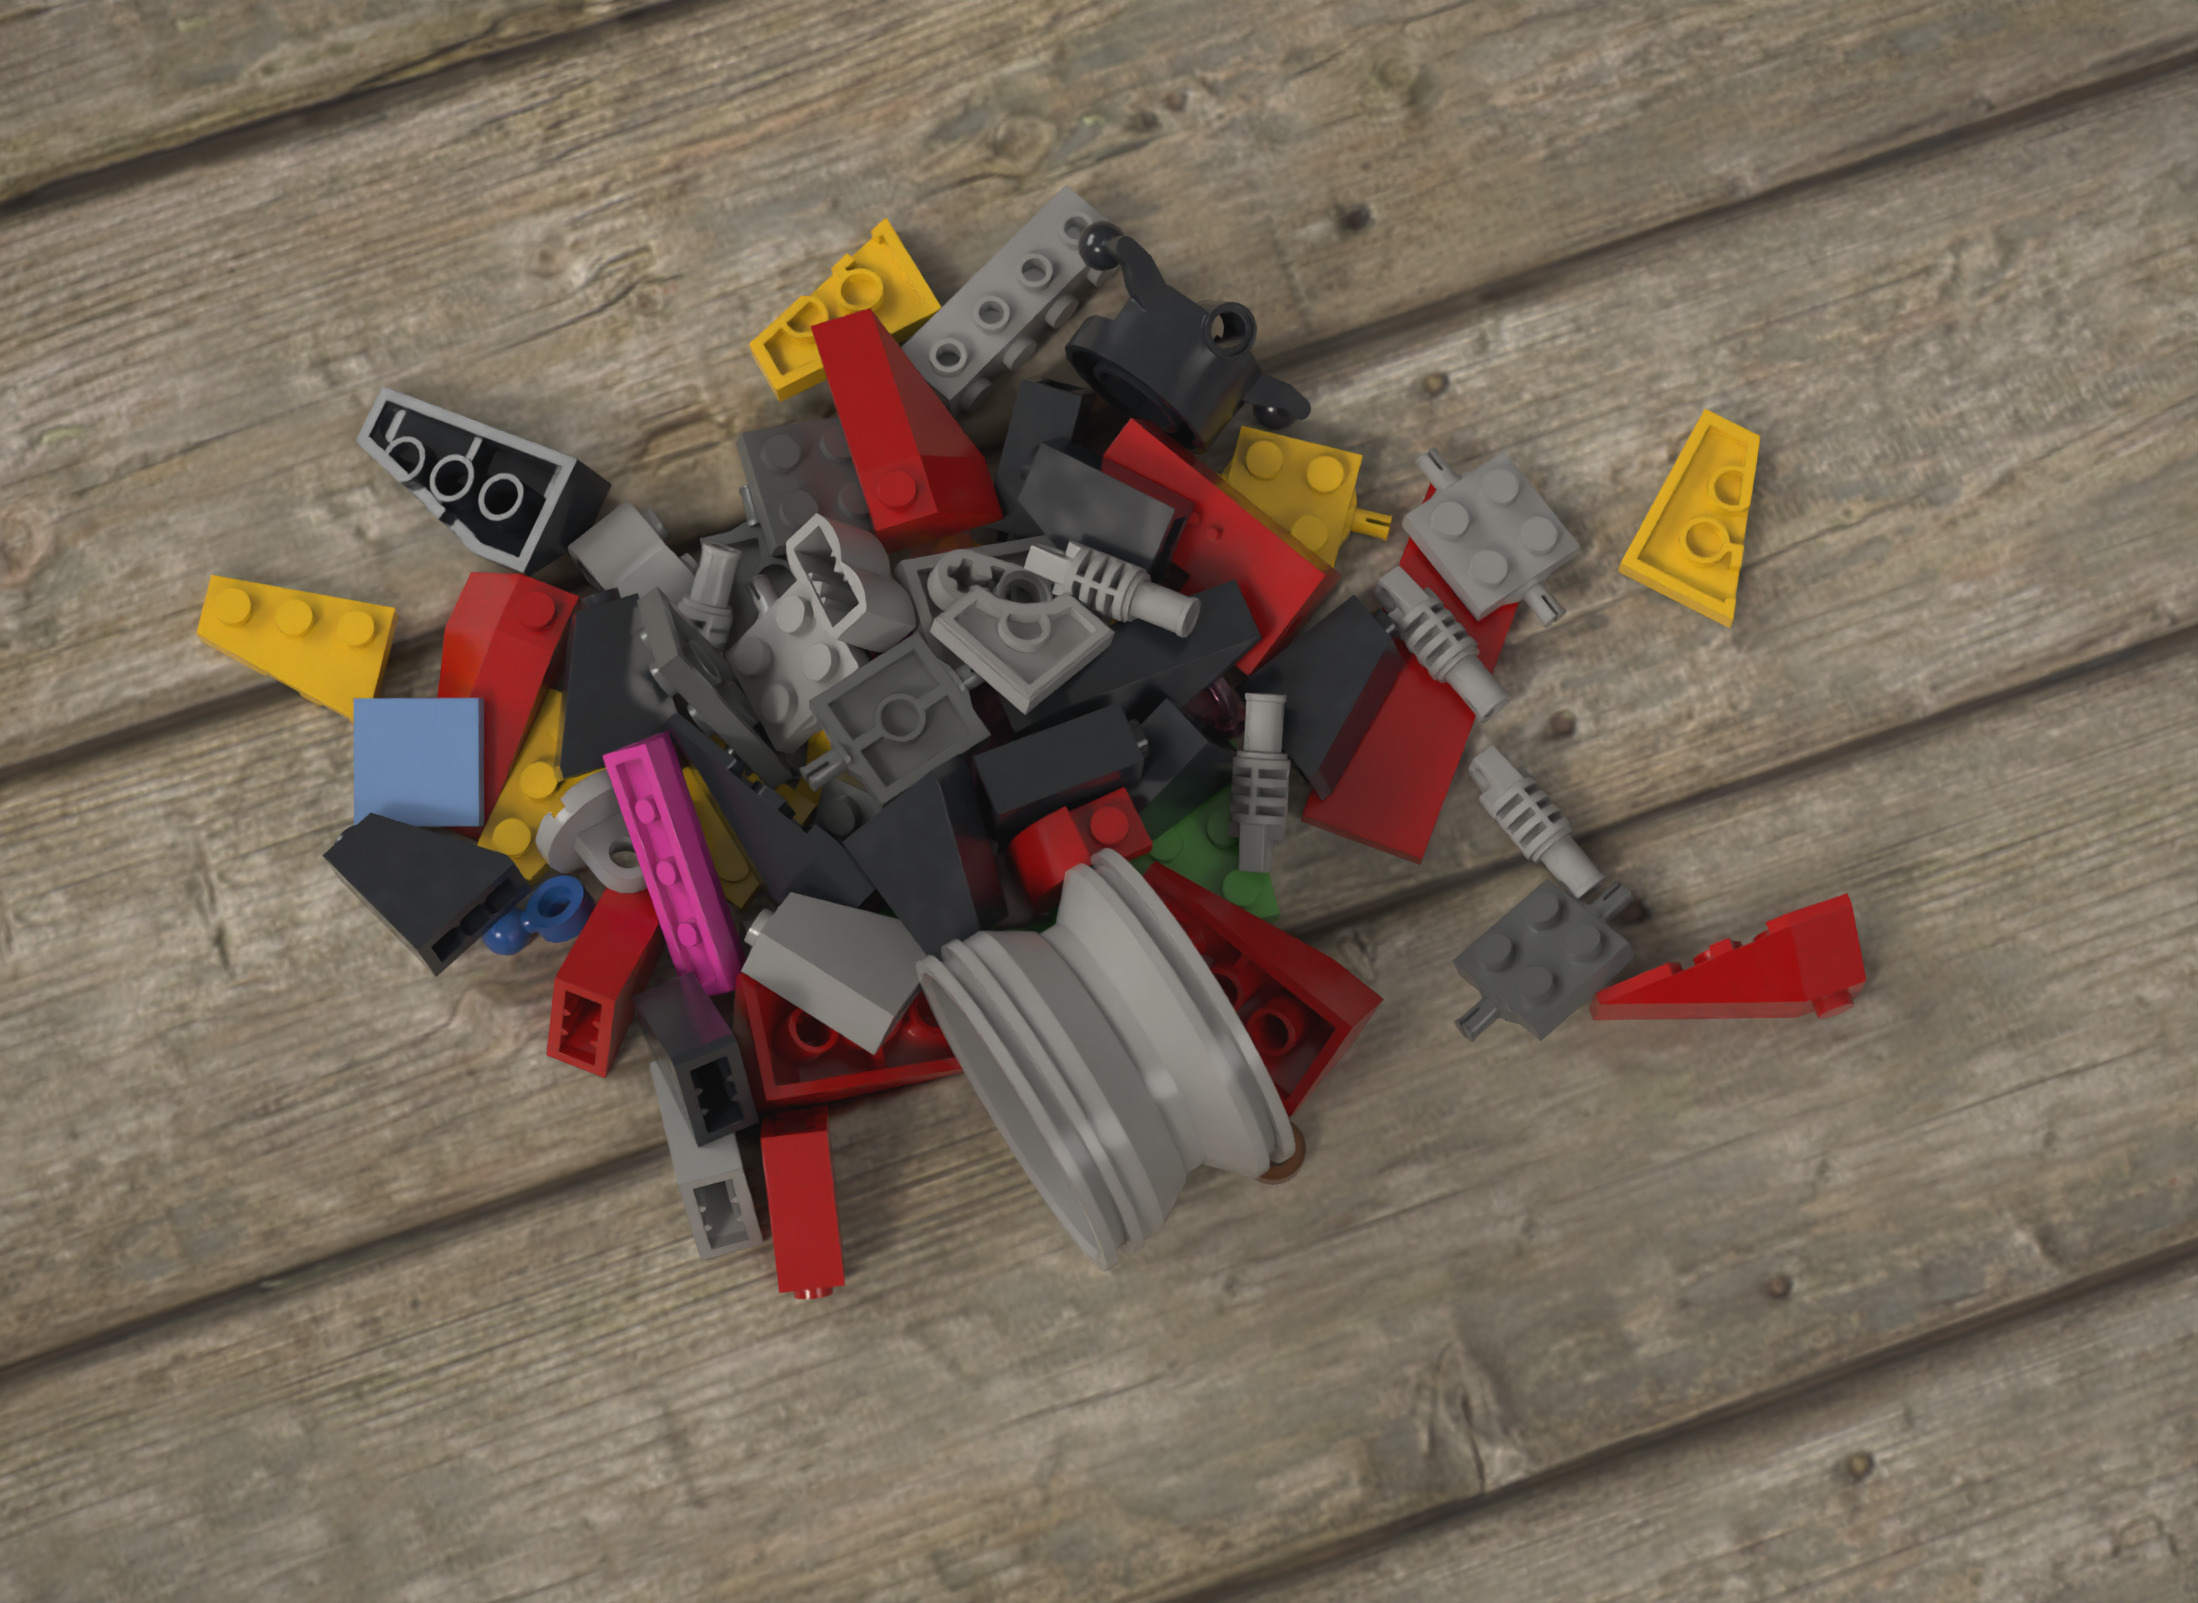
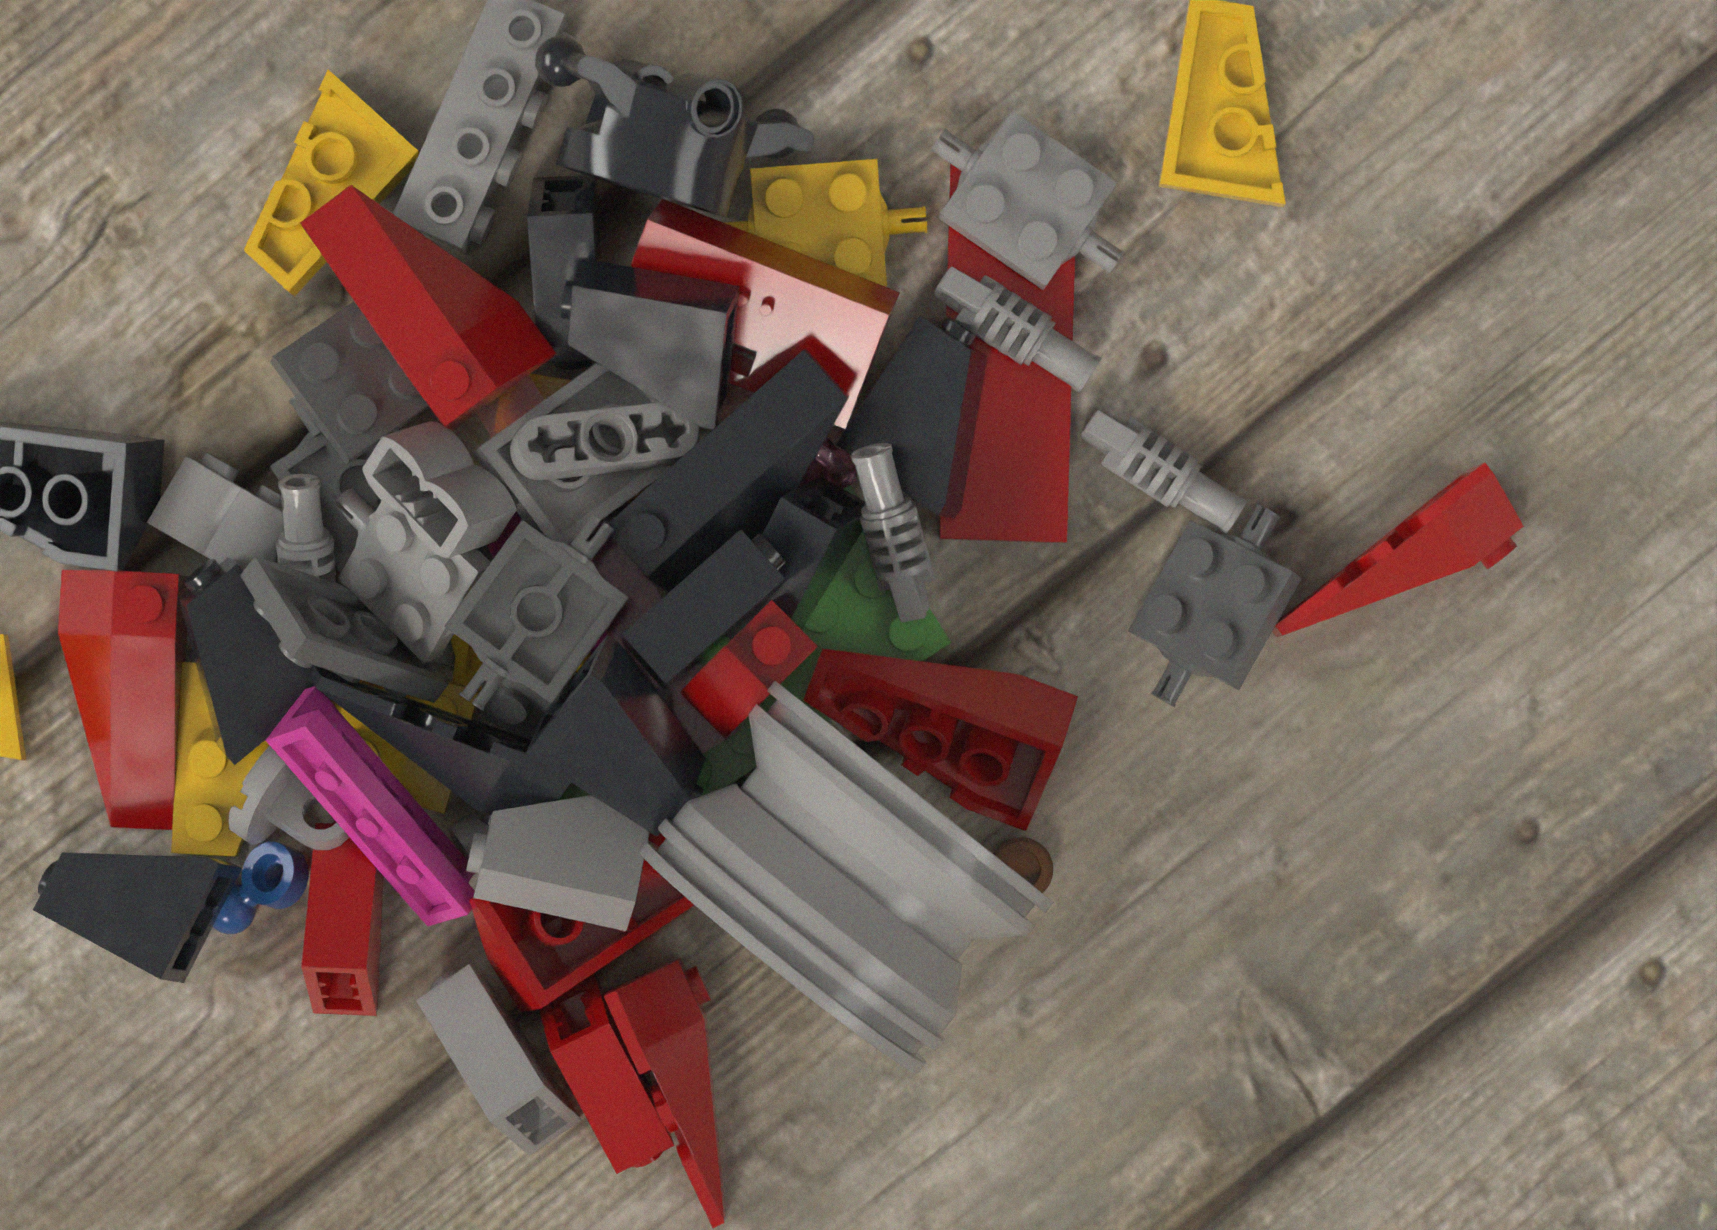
camera: 20 degrees left, 15 degrees up
medium blue tile [354,698,484,826] -> none
black slope [632,972,759,1147] -> none
light grey tile [930,585,1115,715] -> none
light grey hinge [1024,541,1201,638] -> none
none -> red wedge [604,957,726,1228]

